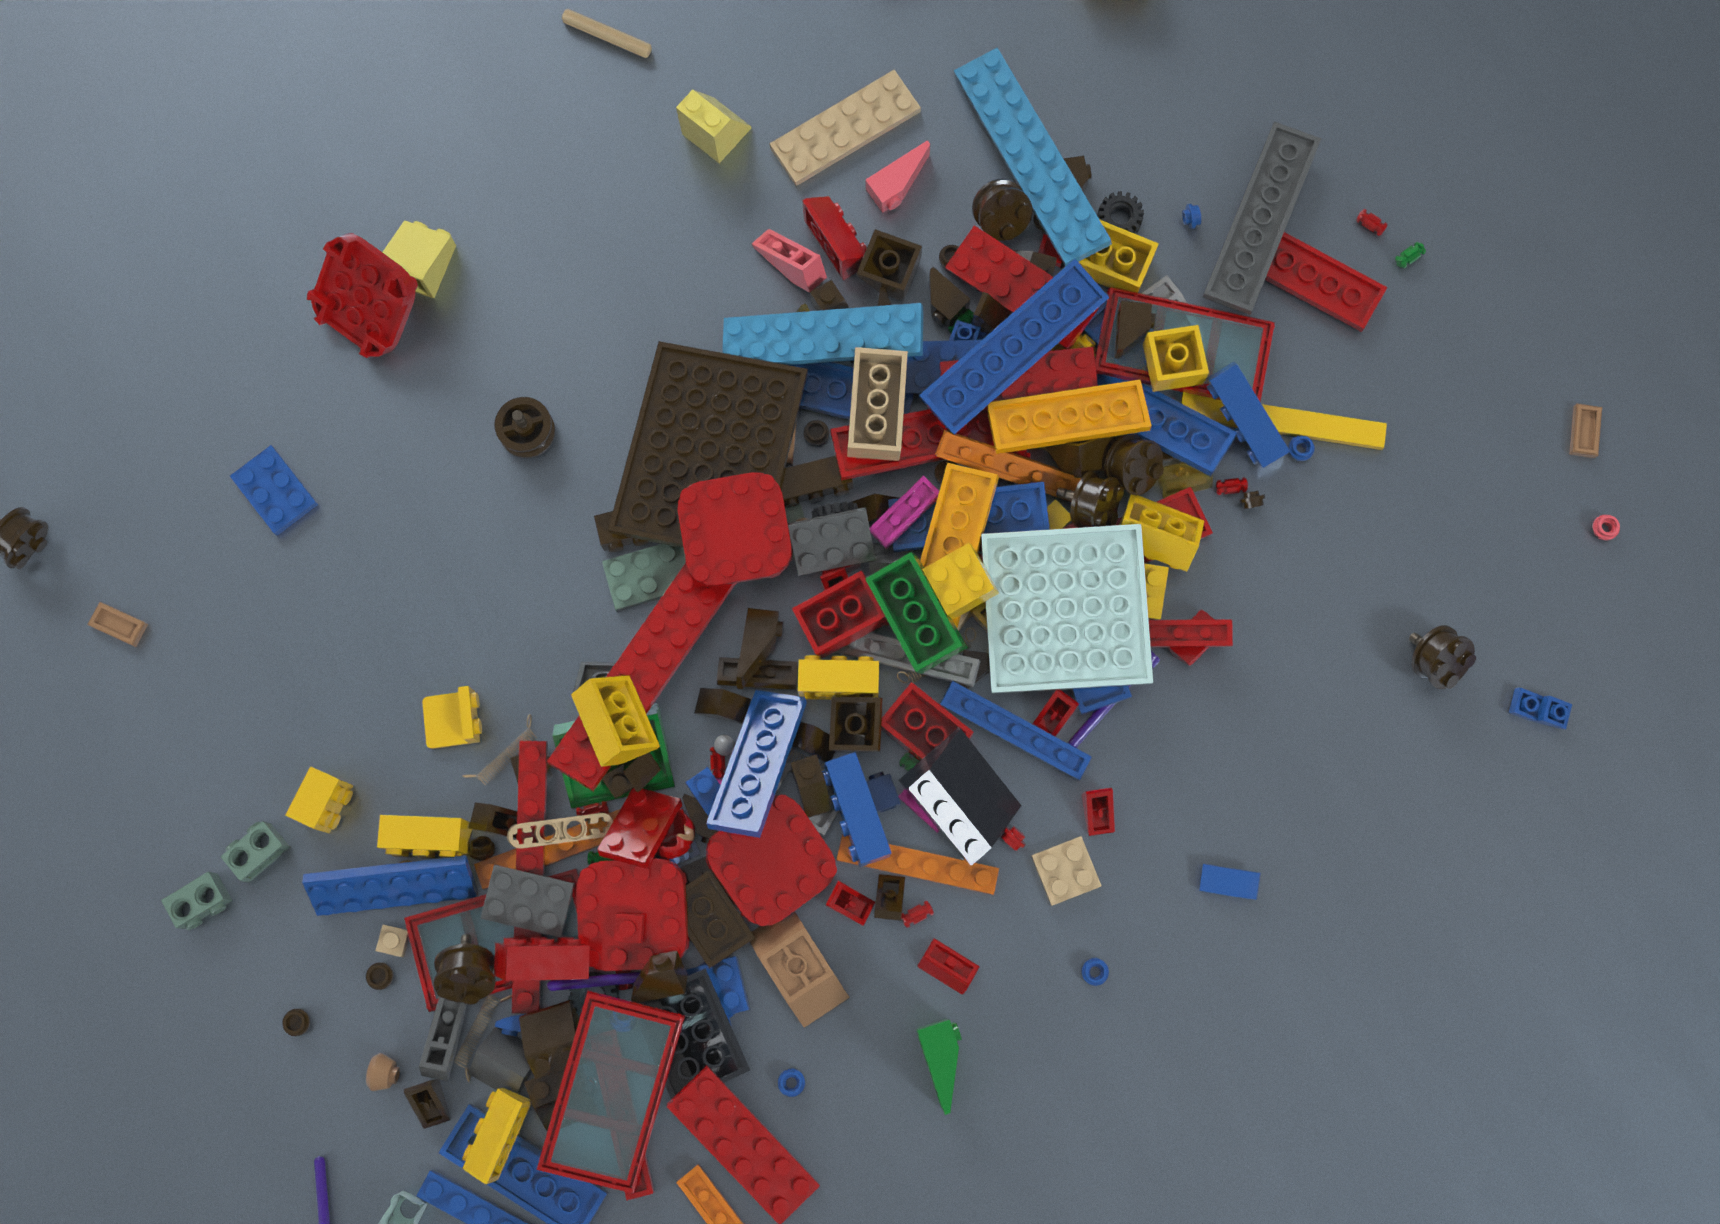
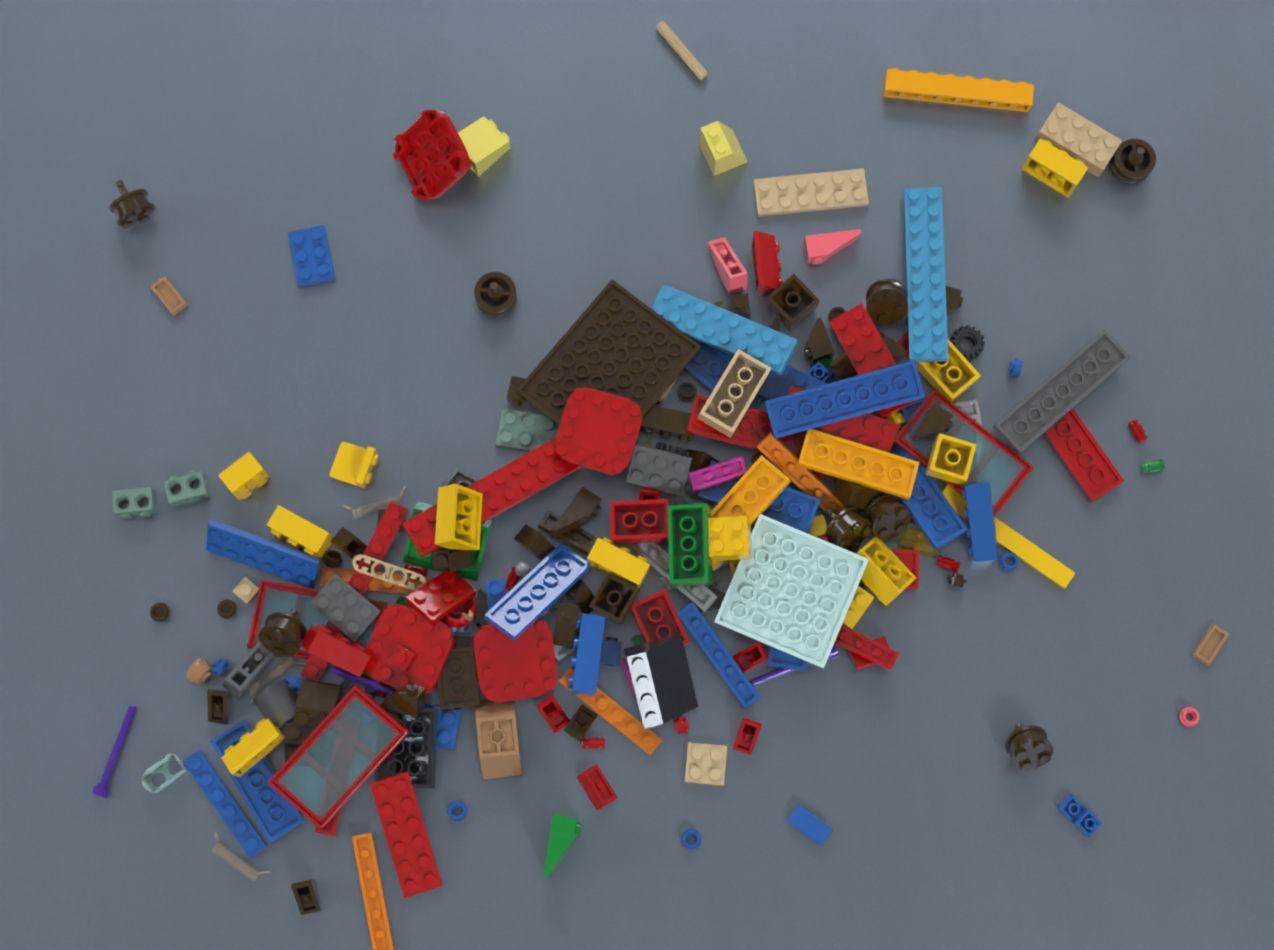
camera: 20 degrees right, 0 degrees up
none -> blue plate [211,658,230,676]

